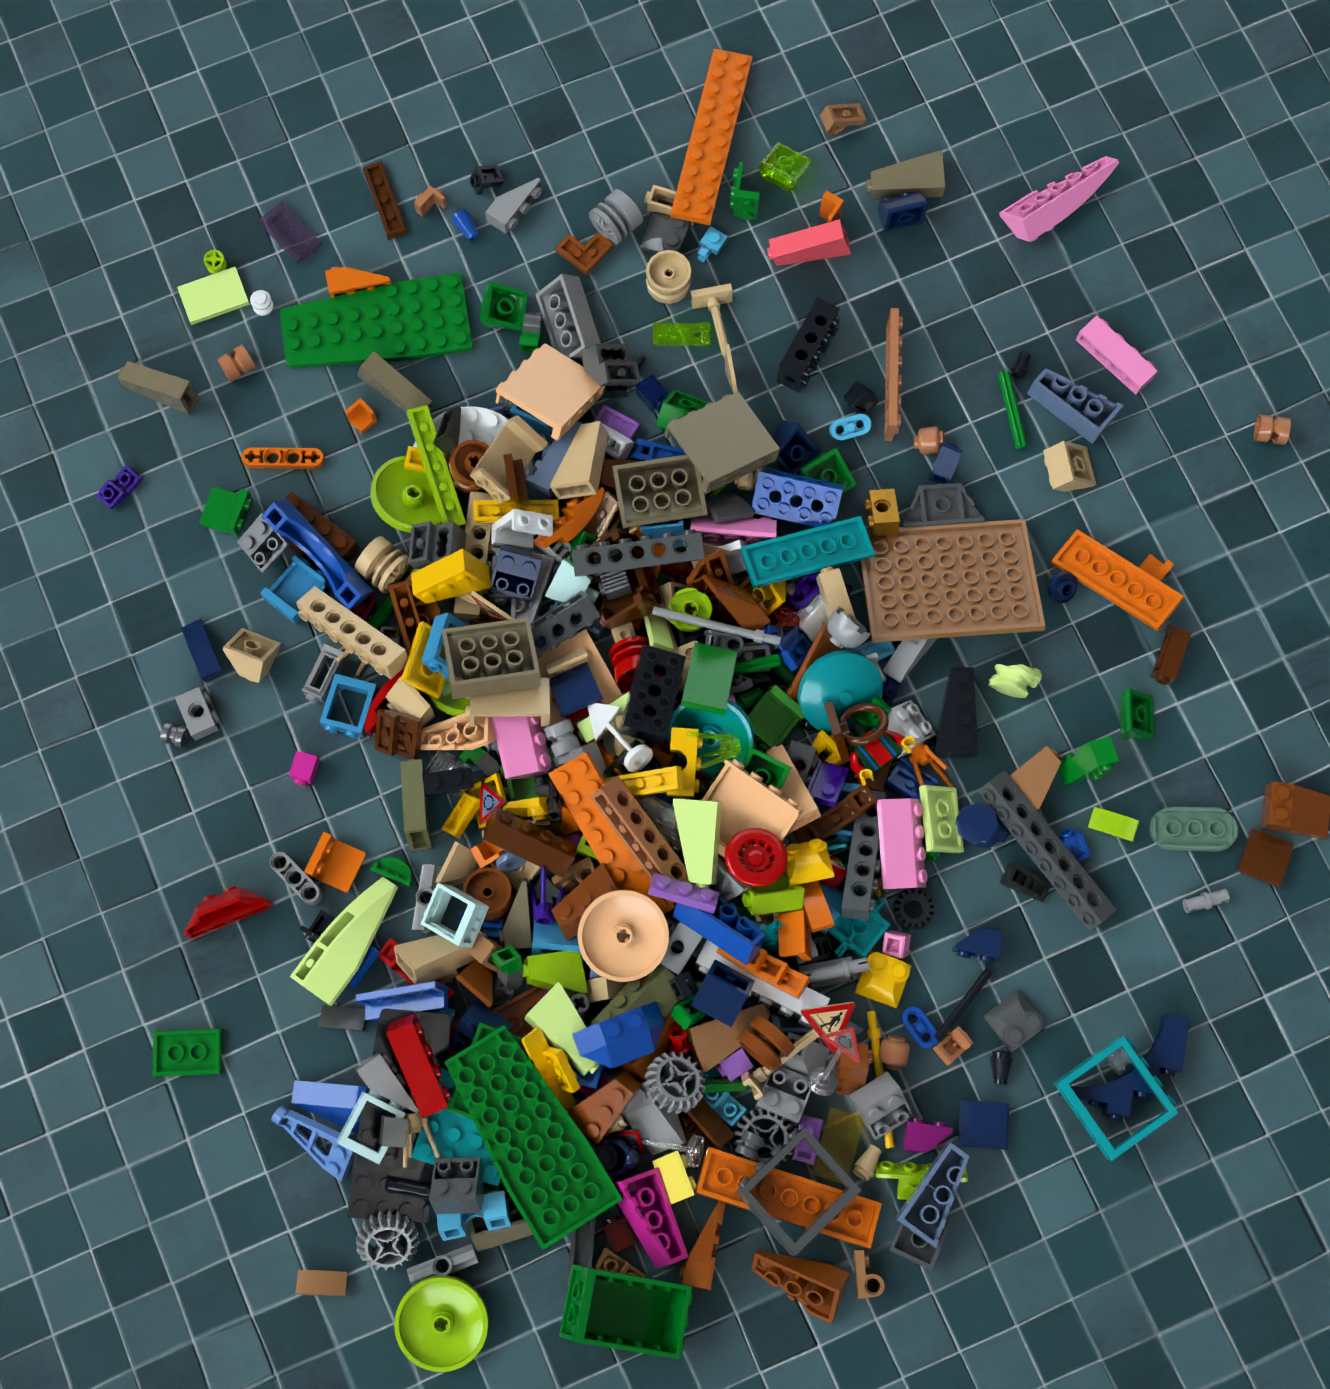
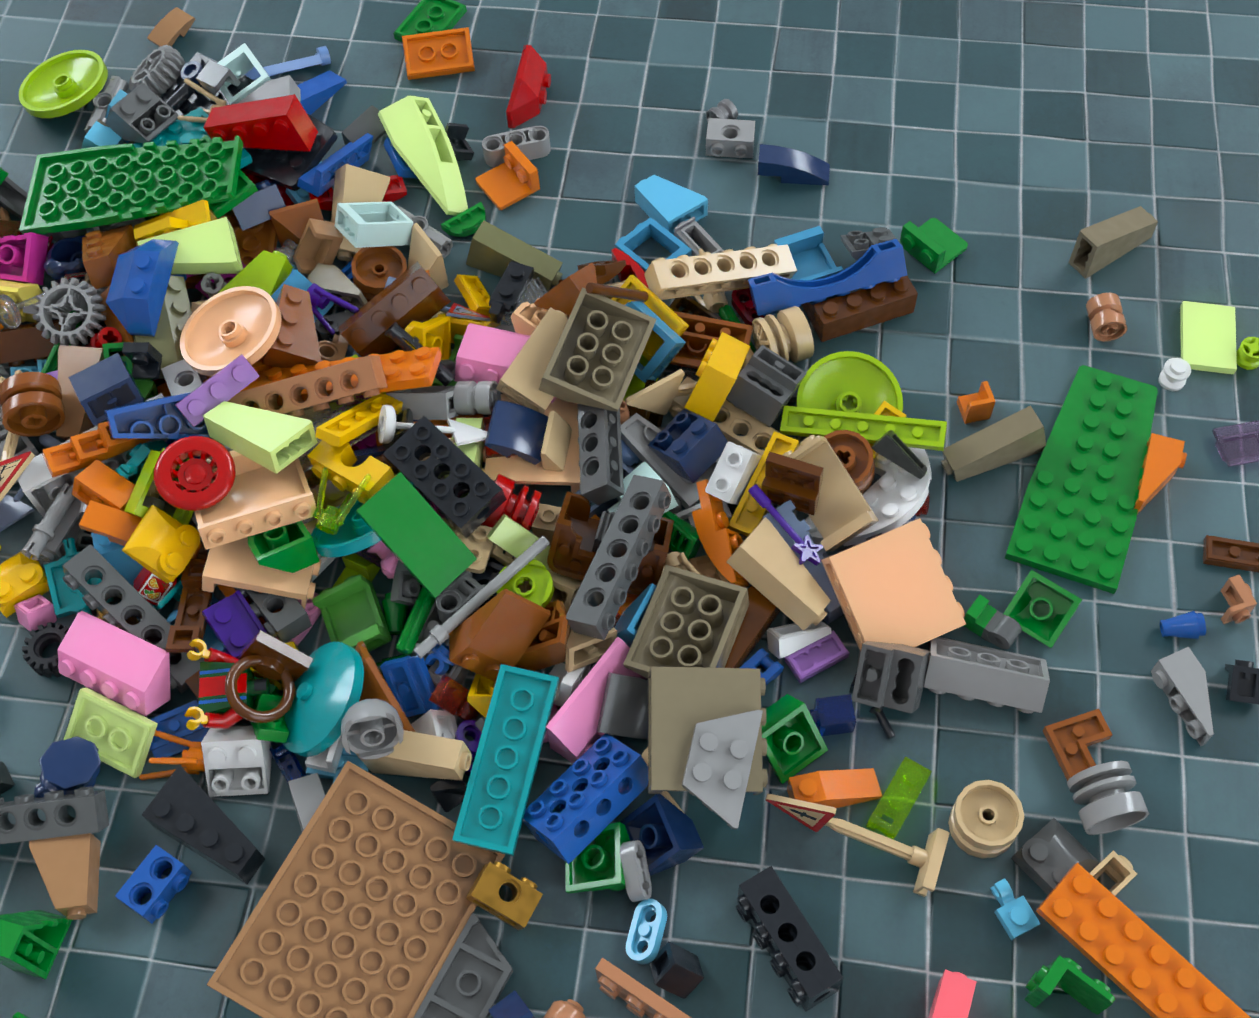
camera: 125 degrees right, 15 degrees down
dark purple slope [95,465,143,509] -> none
tan slope [223,628,281,683] -> none
orange beam [241,447,325,470] -> none
dark pink brick [288,751,321,787] -> none
green leg [491,945,523,990] -> none
yellowish green piece [988,664,1042,698] -> none
none -> blue brick [115,845,193,924]
none -> tile [180,61,203,84]
none -> orange tile [402,27,475,80]
none -> dark orange slope [534,263,597,315]
none -> reddish brown bar [586,283,648,302]
none -> light grey beam [620,840,652,902]
none -> medium azure slope [634,175,708,235]
none -> light grey wing [682,710,763,830]
none -> dark purple piece [748,484,823,566]
none -> orange slope [787,768,882,808]

